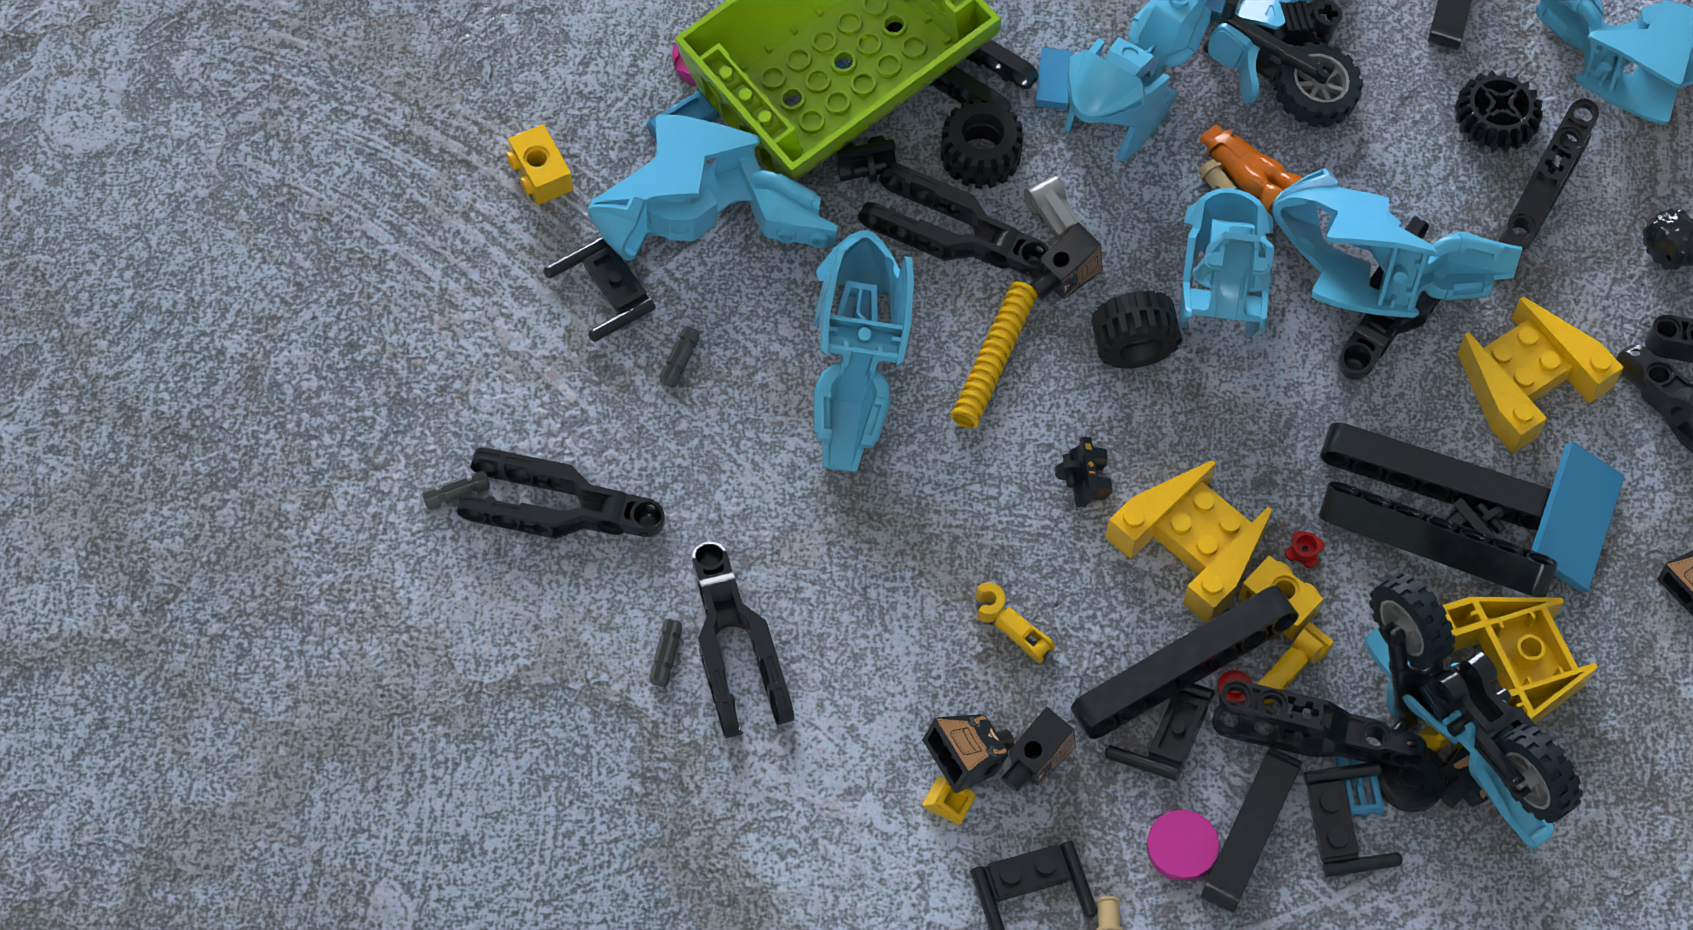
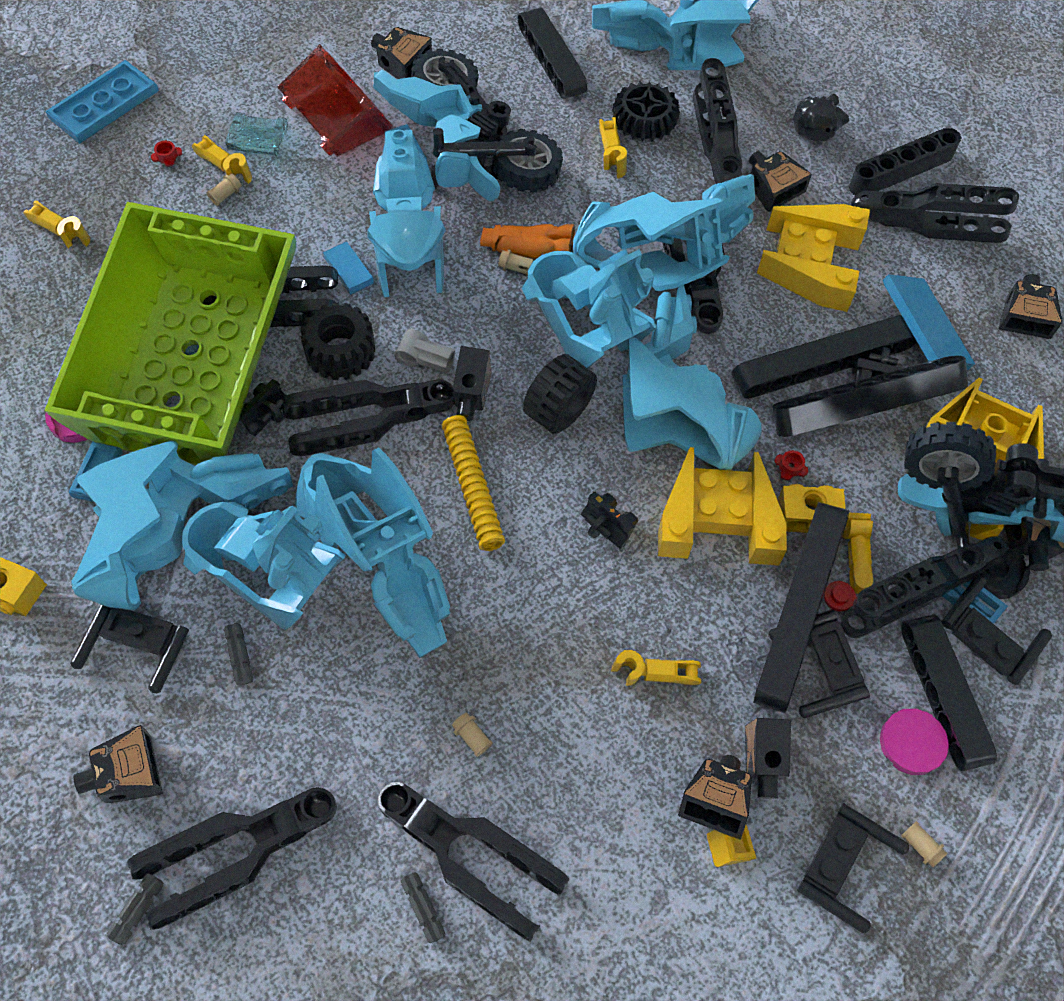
camera: 40 degrees left, 0 degrees up
none -> torso [73,725,163,803]
none -> medium azure piece [182,502,346,630]
none -> tan pin [452,713,493,757]
none -> yellow piece [599,117,627,179]
none -> medium azure piece [622,285,762,470]
none -> torso [748,151,812,212]

